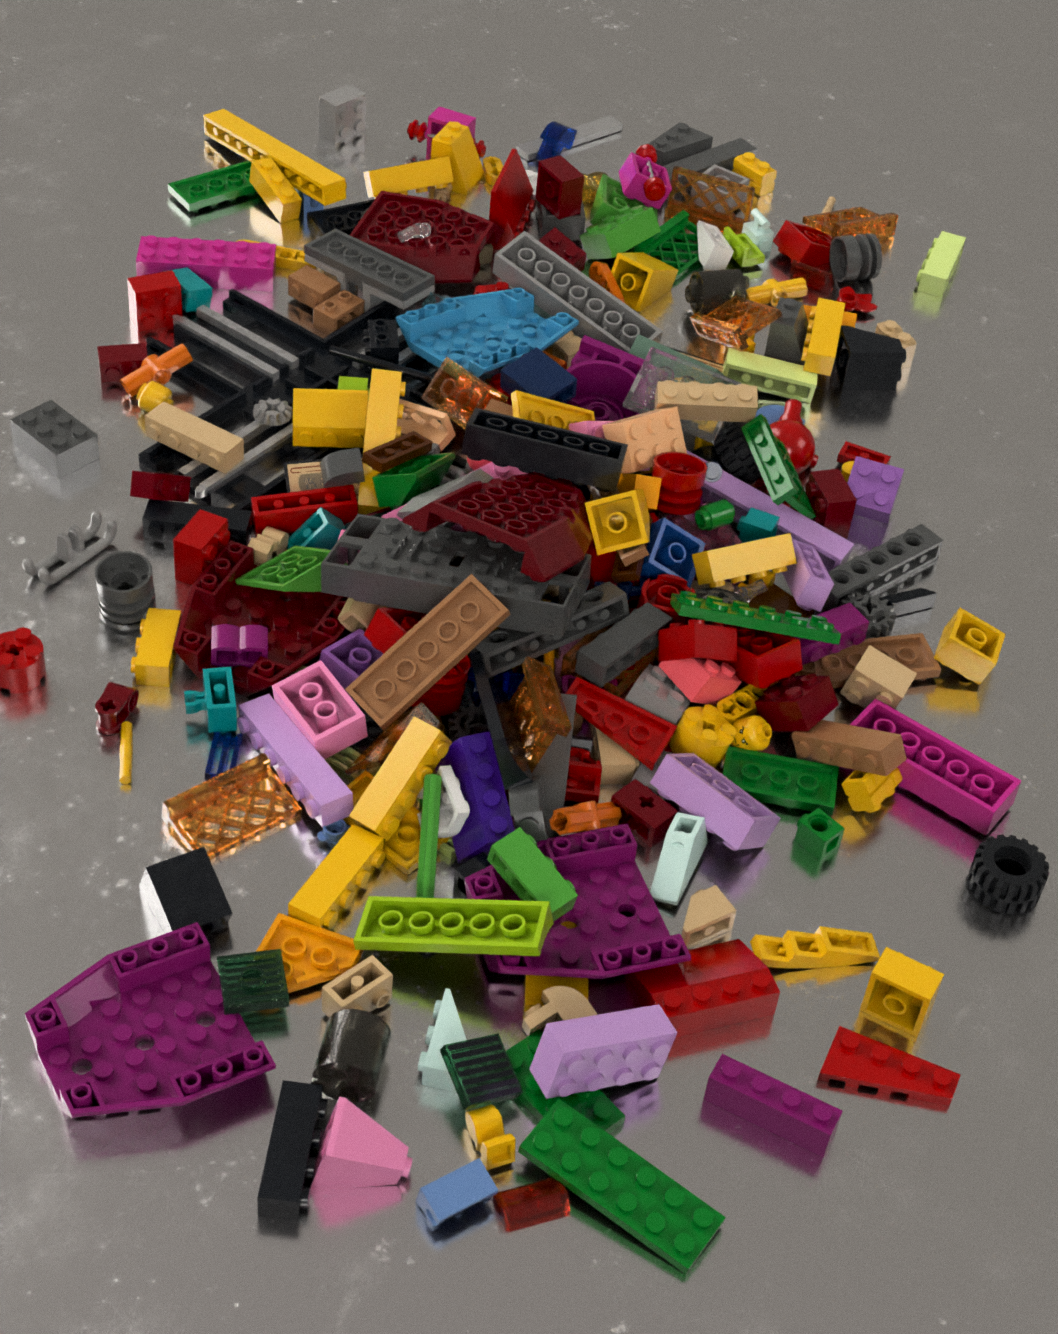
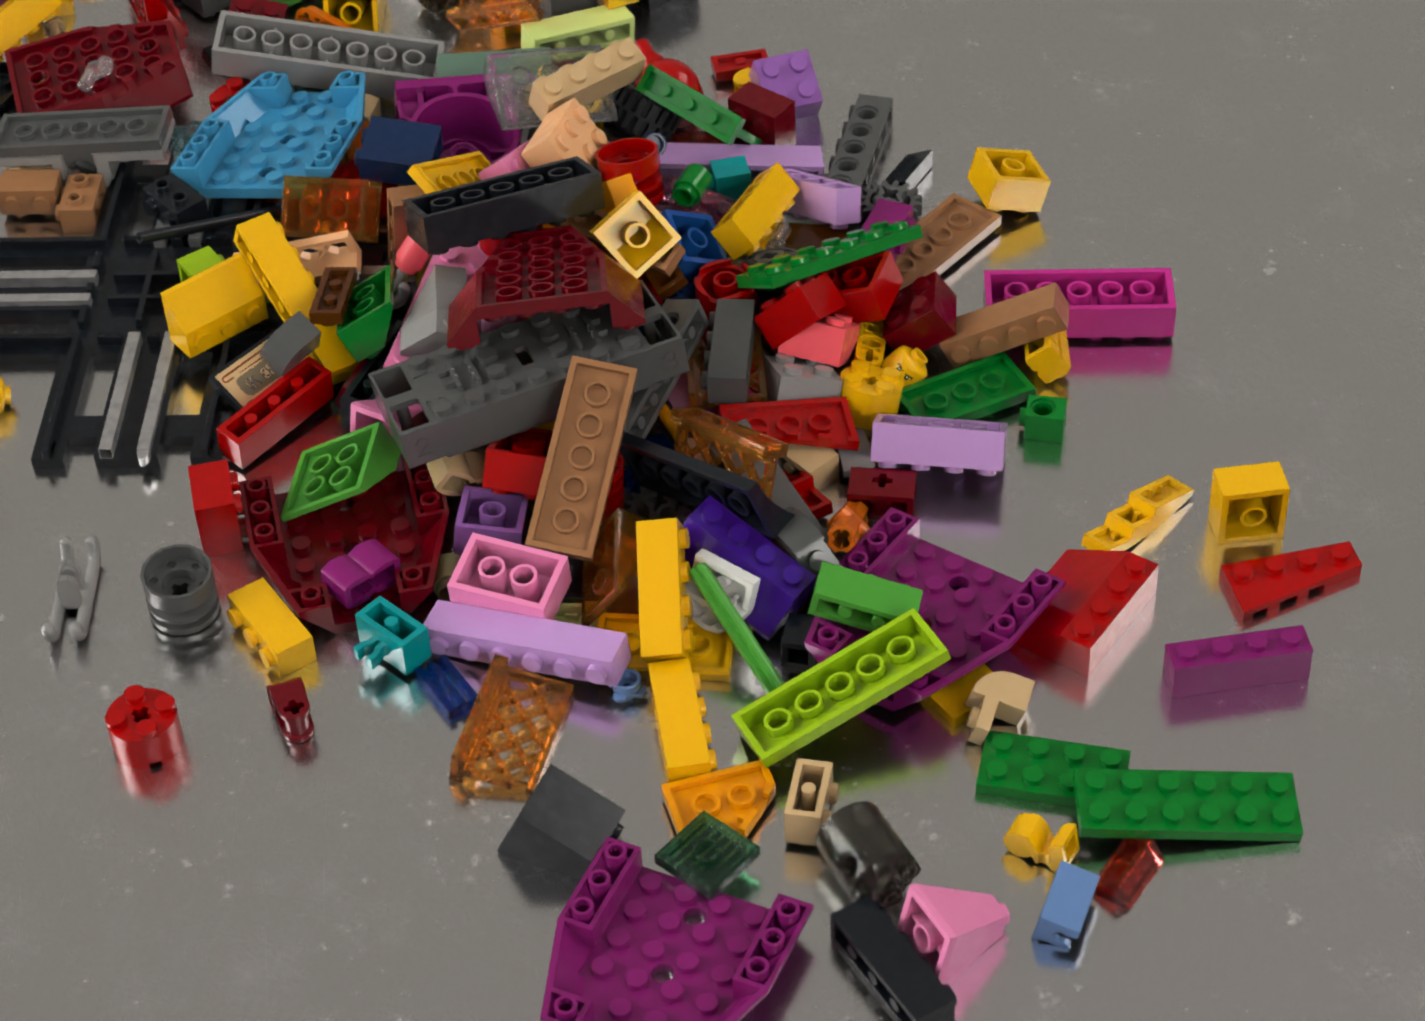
camera: 30 degrees left, 0 degrees up
yellow piece [119,721,133,784] -> none
dark red brick [130,470,191,502] -> none
black brick [142,499,252,546] -> none
tan brick [144,401,244,474] -> none
tan leg [247,526,289,566] -> none
light grey gear [253,398,292,426] -> none
teal slope [287,507,345,550] -> none
light aqua slope [418,988,469,1093] -> none
tile [440,1033,523,1110] -> none
lavender brick [529,1004,678,1099] -> none
light aqua slope [650,812,708,905] -> none
tan slope [681,885,737,949] -> none
tan brick [840,645,917,709] -> none
black tyre [968,834,1049,914] -> none

